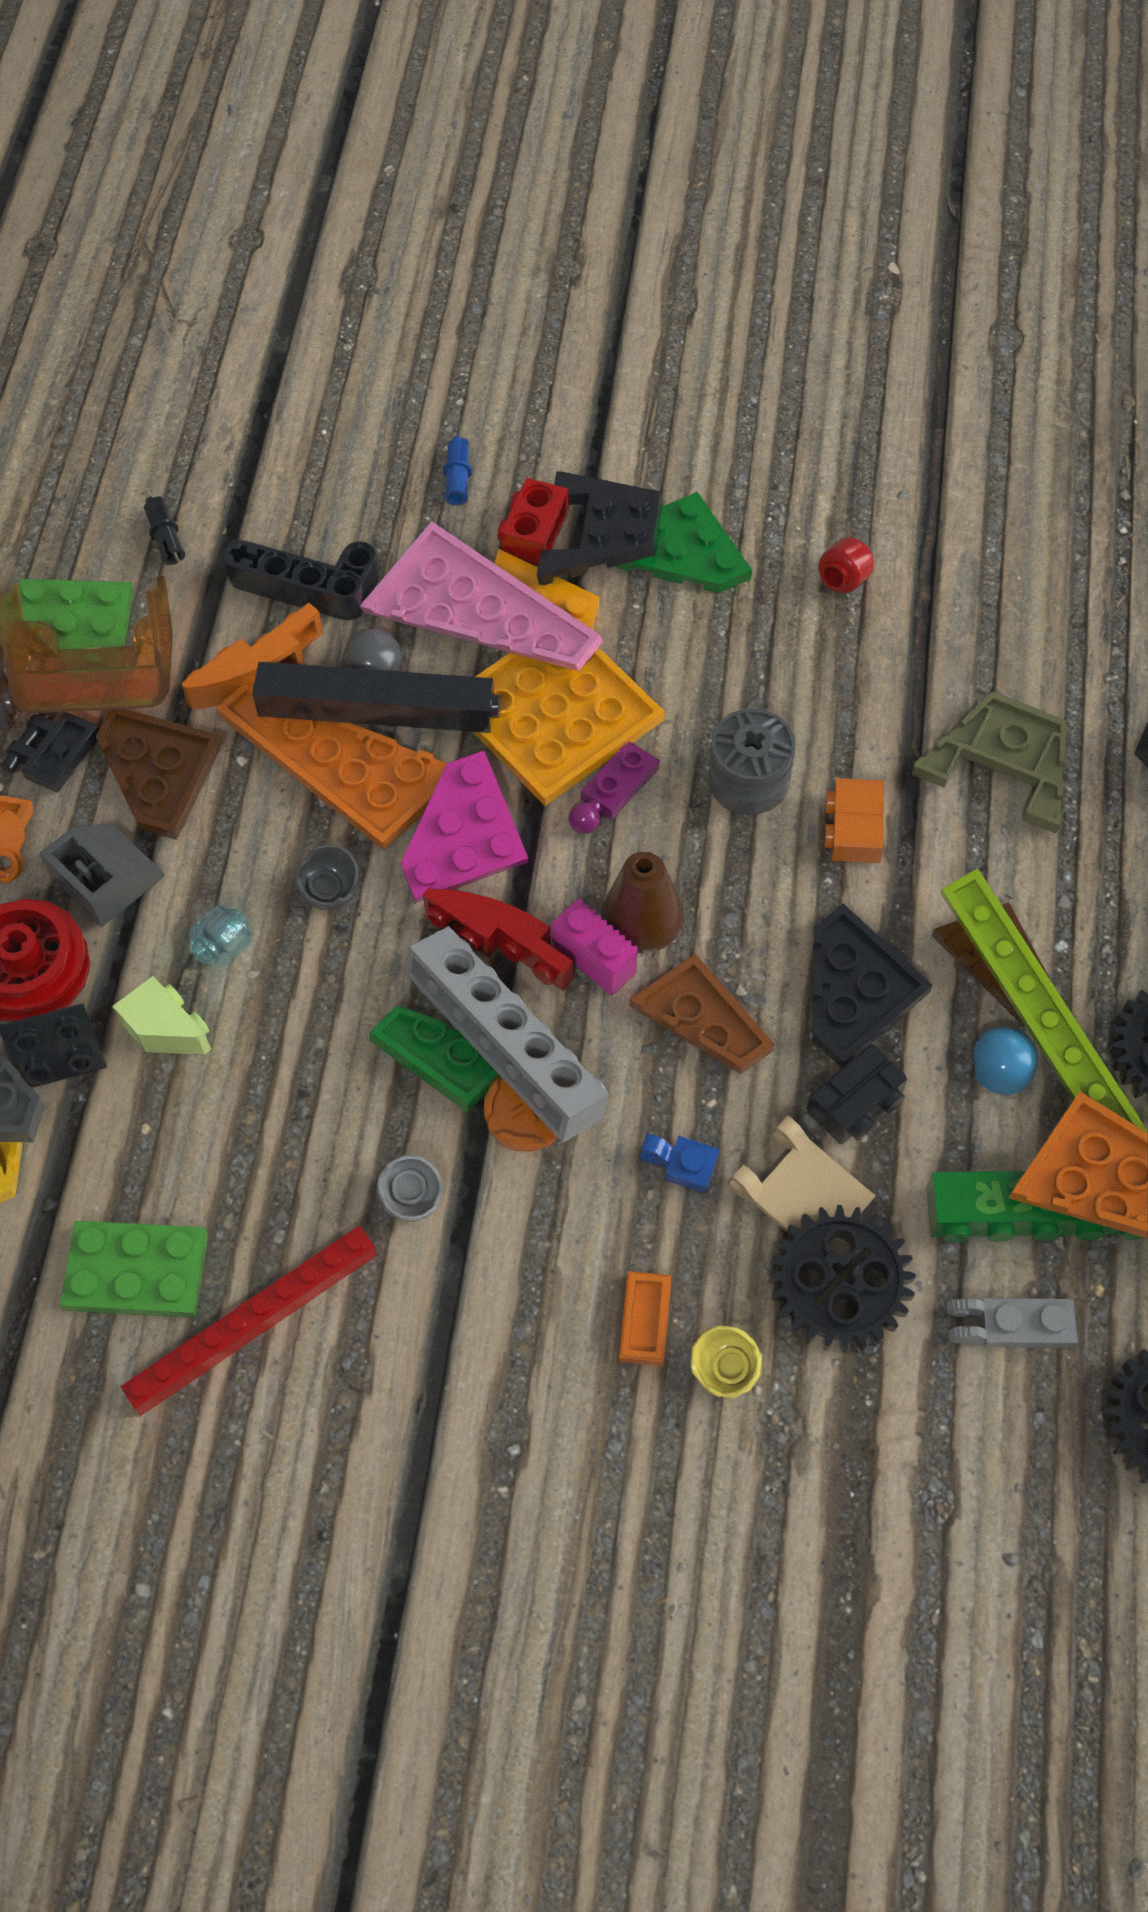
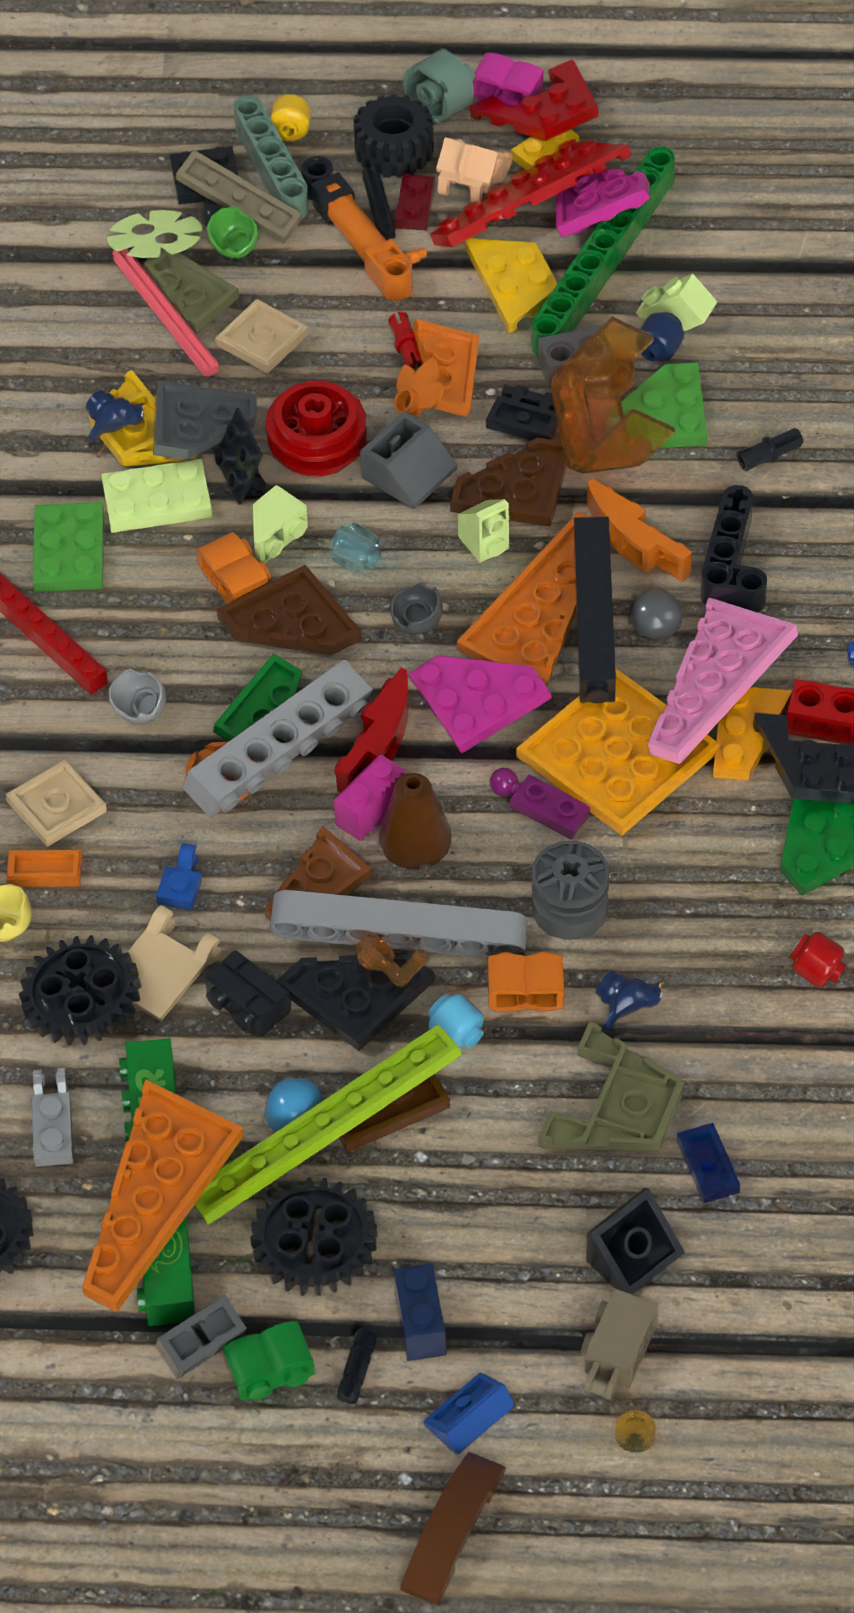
camera: 85 degrees right, 10 degrees down
none -> tan plate [6,759,107,847]
none -> yellowish green plate [101,459,212,533]
none -> orange brick [197,532,271,604]
none -> reddish brown plate [217,565,362,655]
none -> light grey beam [270,890,528,958]
none -> clear orange plate [356,933,430,987]
none -> medium azure head [428,994,484,1049]
none -> yellowish green slope [458,499,509,563]
none -> dark blue animal [595,970,662,1031]
none -> clear blue plate [677,1123,741,1204]

